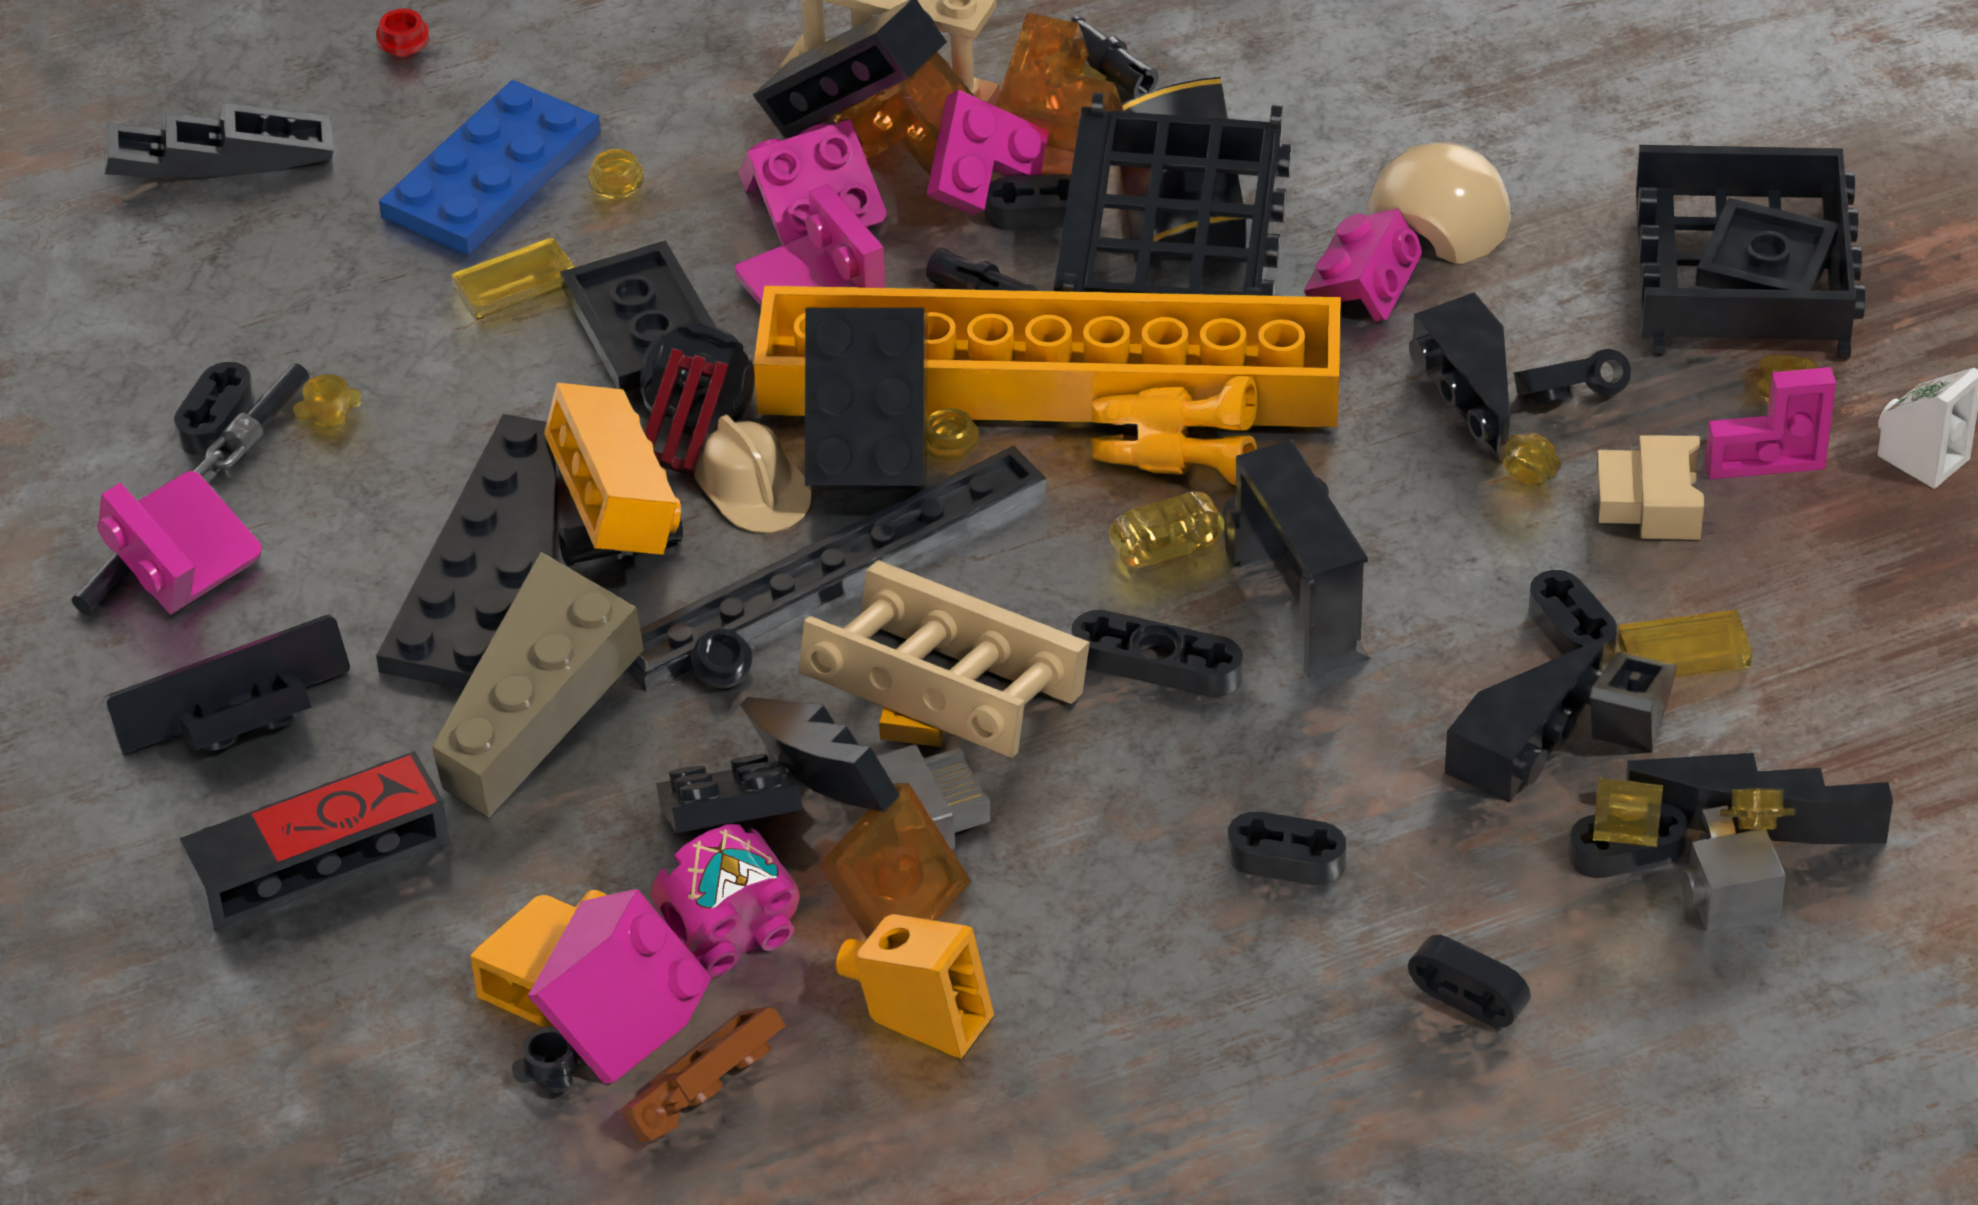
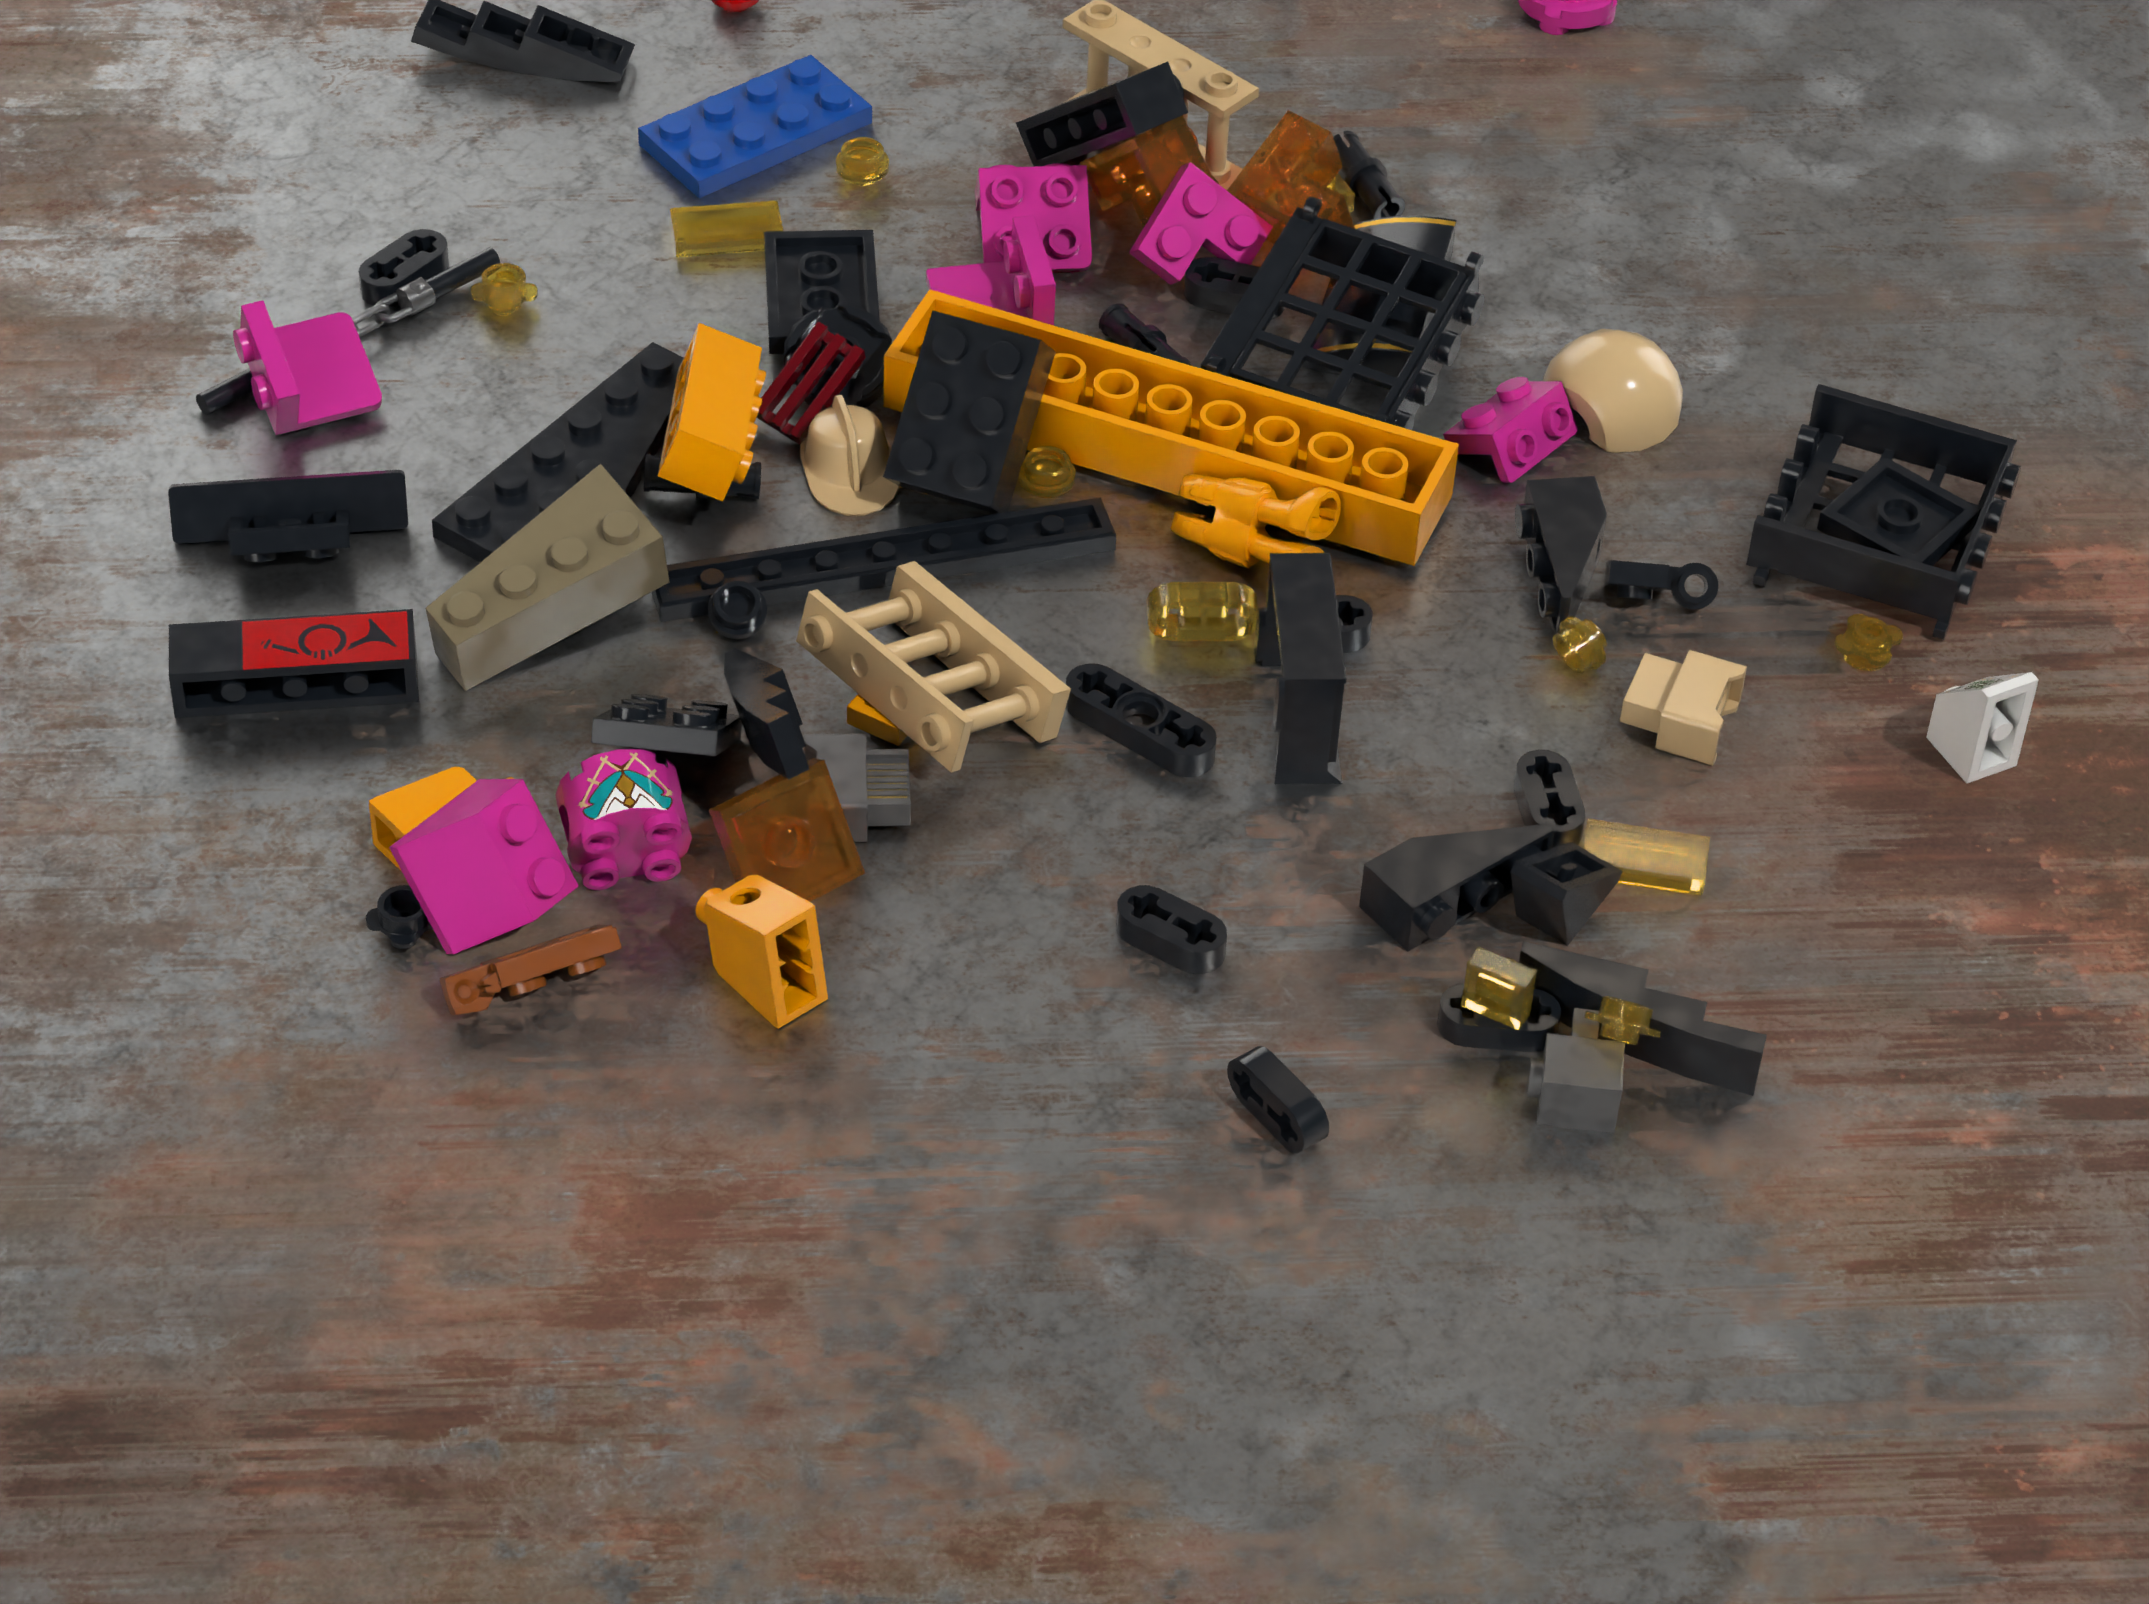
camera: 15 degrees right, 0 degrees up
dark pink plate [1704,367,1836,480] -> none

